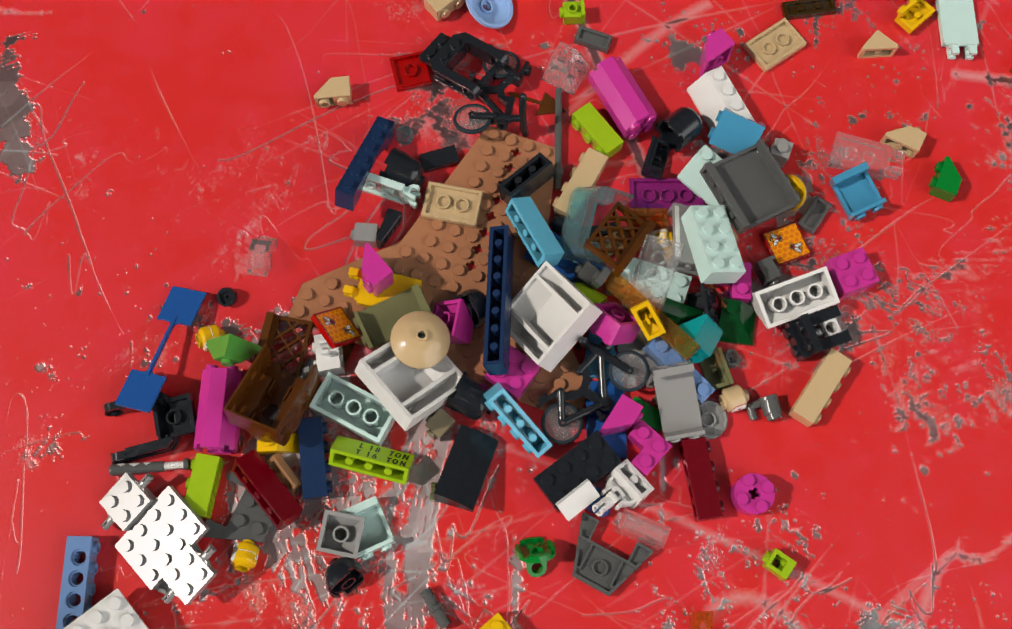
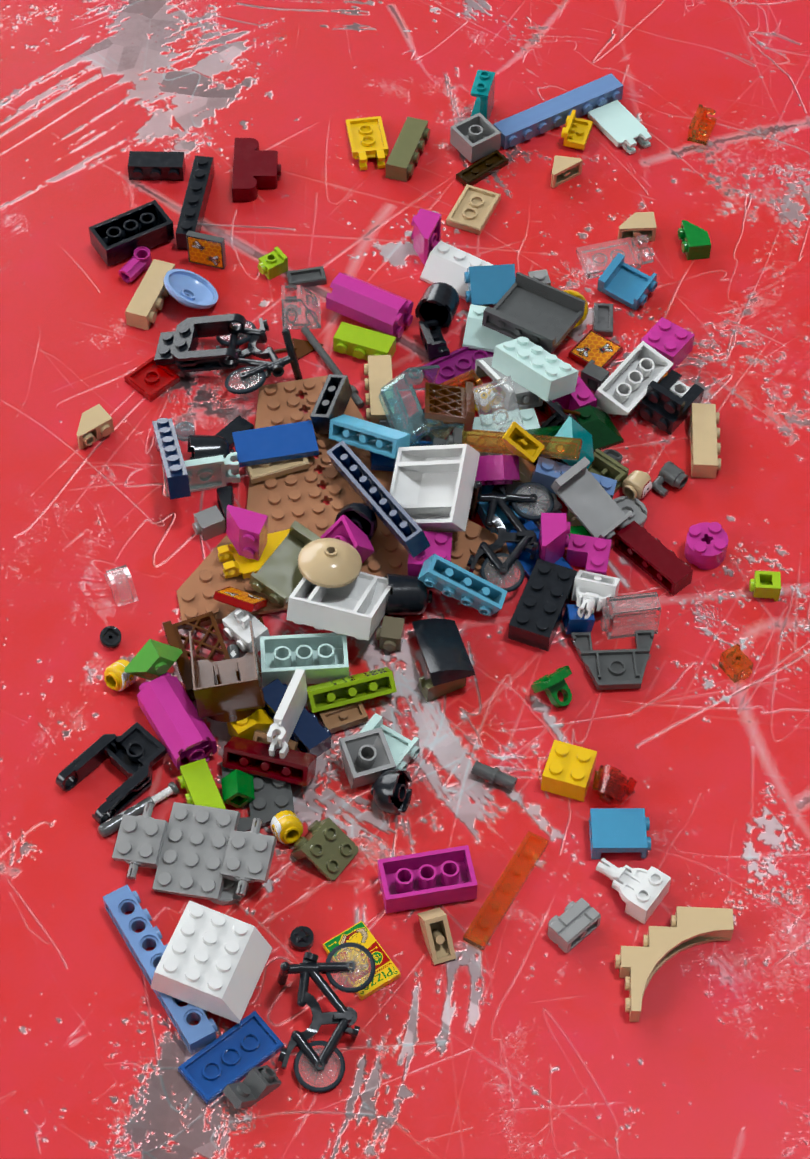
camera: 30 degrees left, 20 degrees down
blue hinge [114,286,207,413] -> none
white tile [555,479,600,521] -> none
none -> green brick [221,769,255,809]
none -> blue tile [232,420,319,467]
none -> white tile [267,668,308,759]
none -> olive bracket [291,818,359,881]
none -> medium nougat plate [319,701,368,733]

